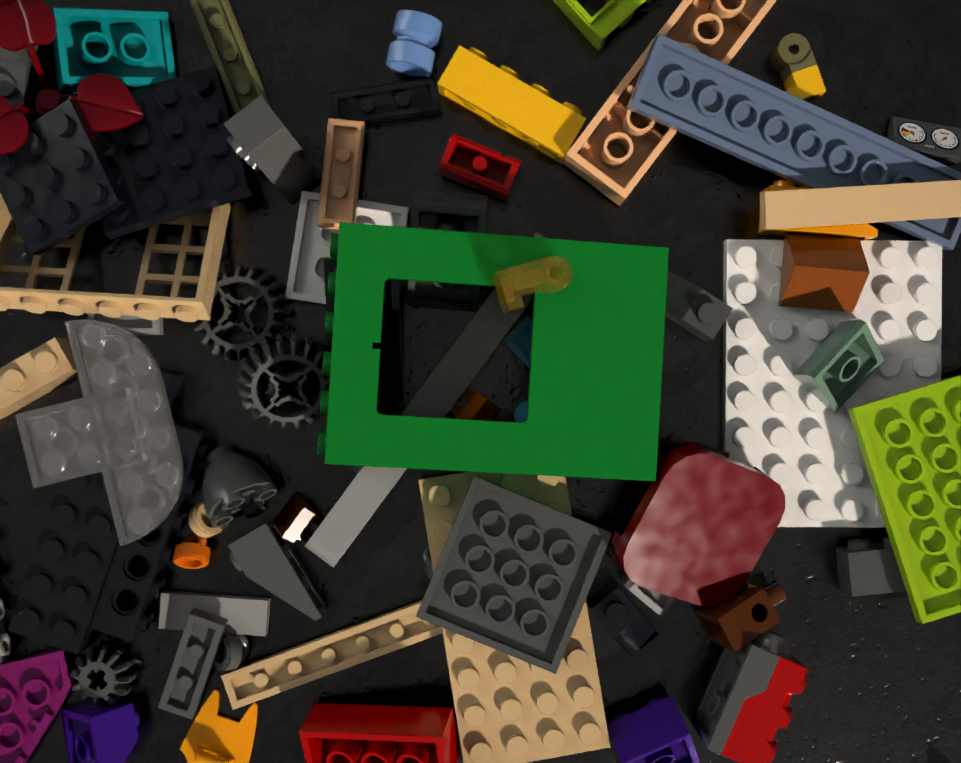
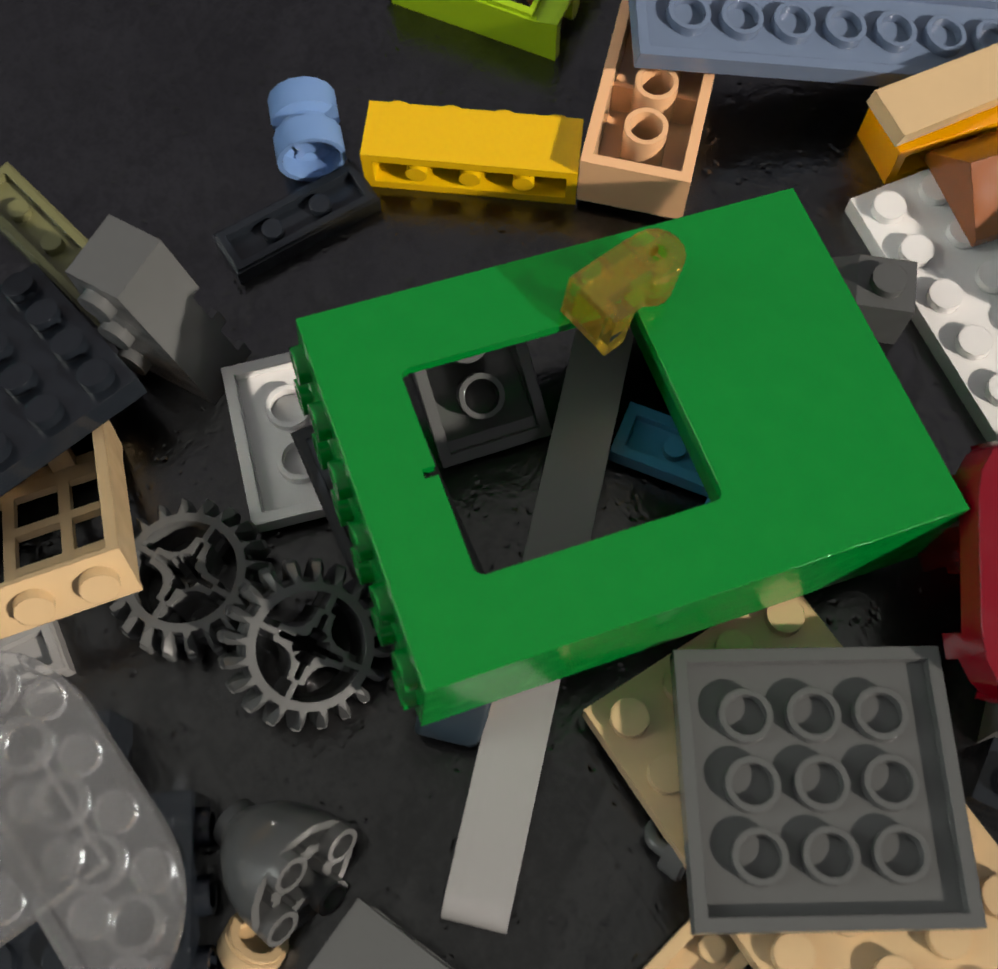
camera: 25 degrees left, 20 degrees down
reddish brown tile [273,493,322,543] -> none
light nougat tile [317,118,366,230] -> none
red brick [439,133,521,202] -> none

